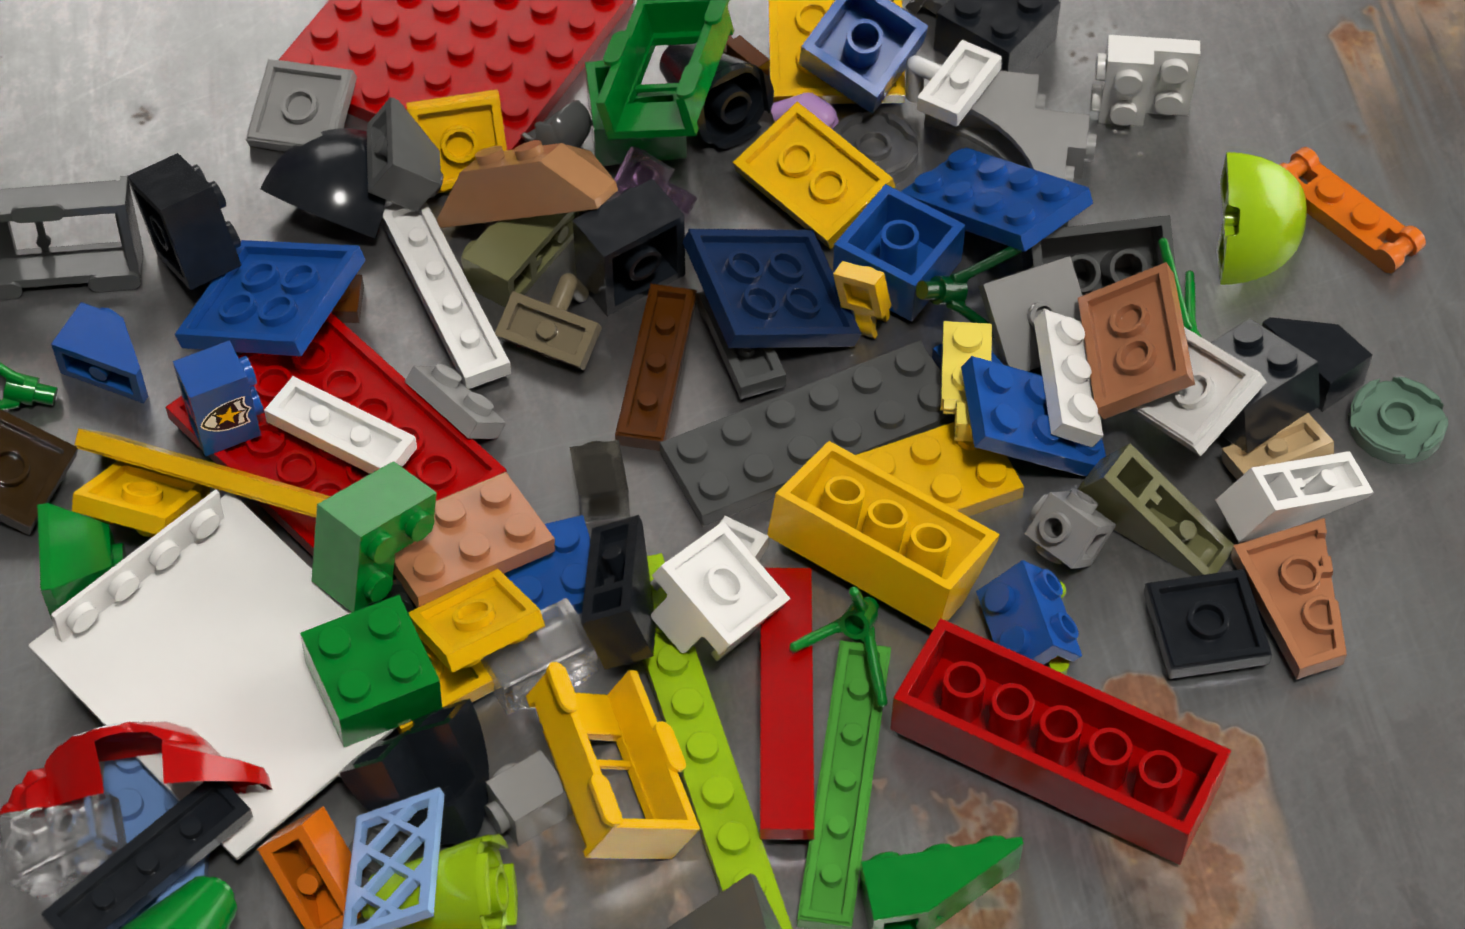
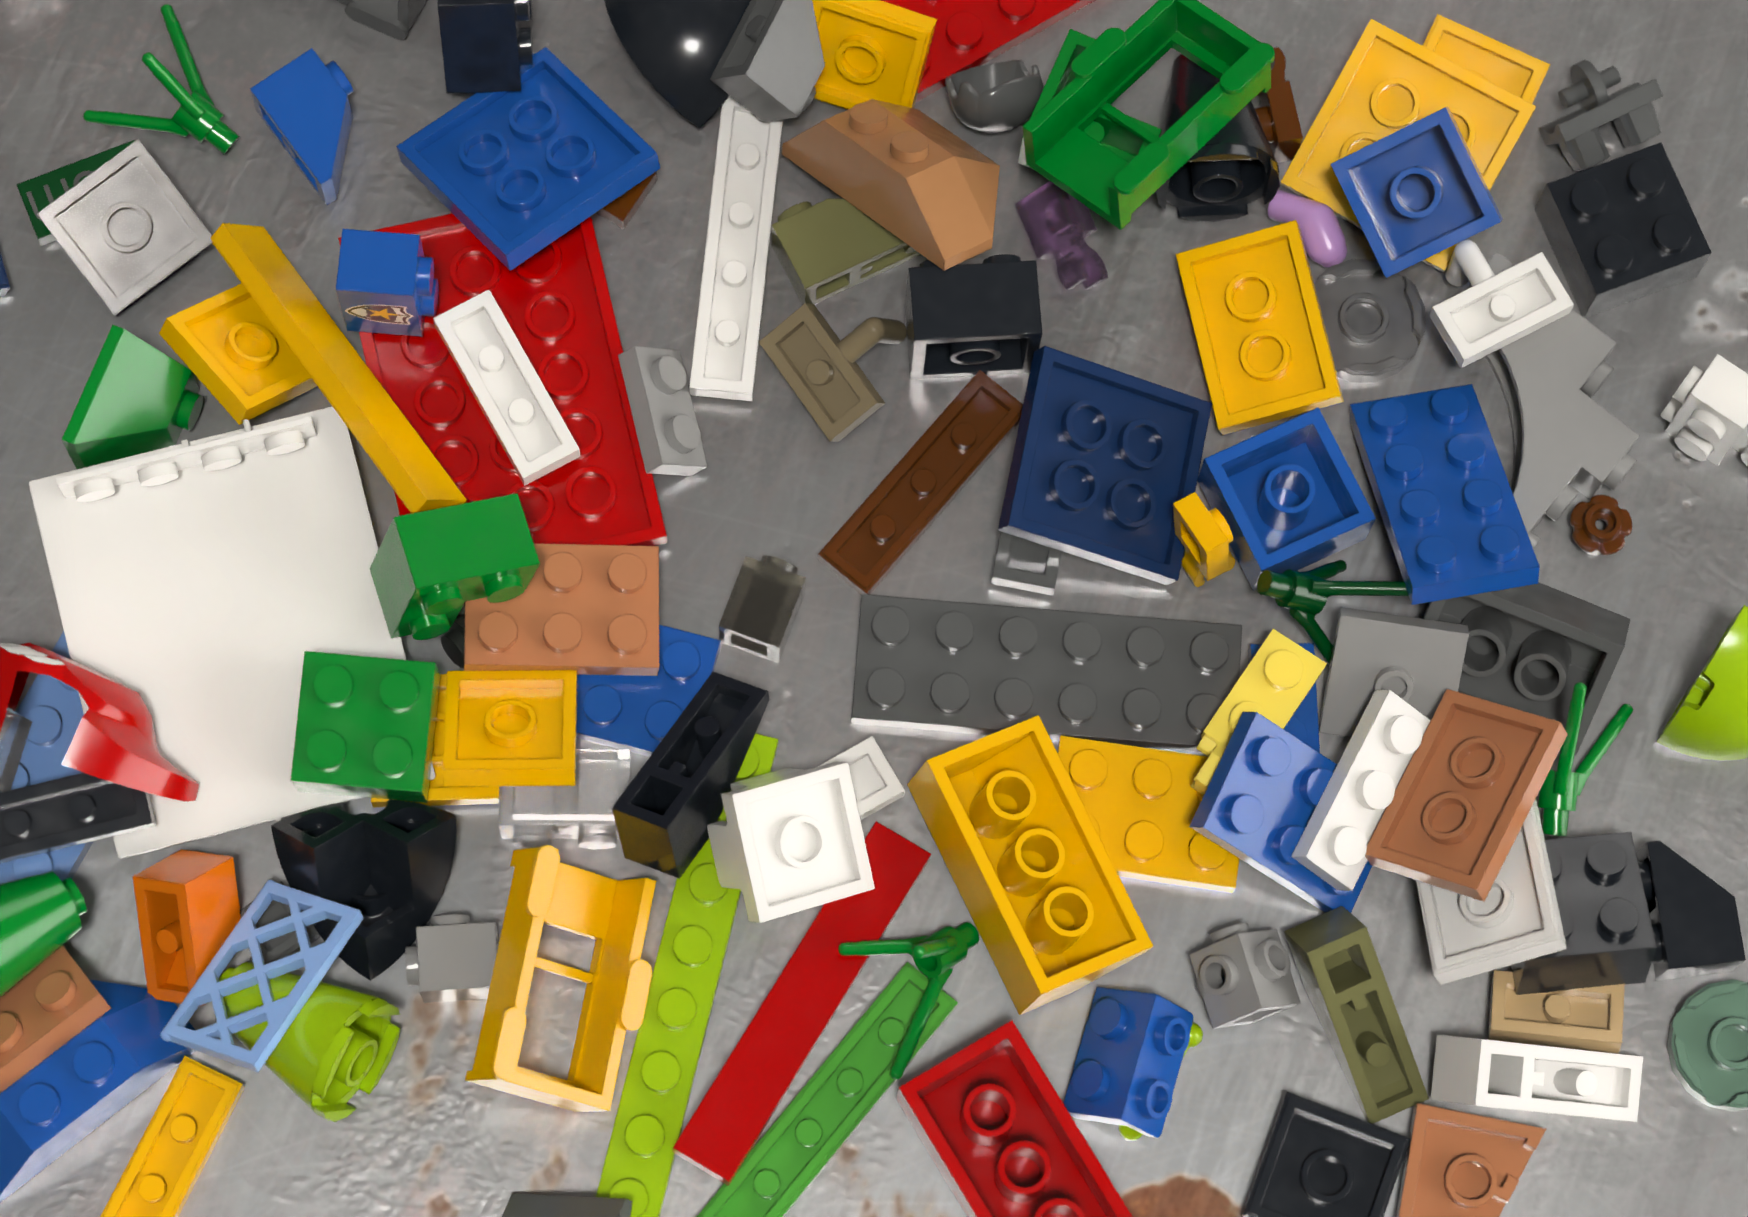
camera: 25 degrees right, 20 degrees up
none -> reddish brown plate [1570,495,1632,556]

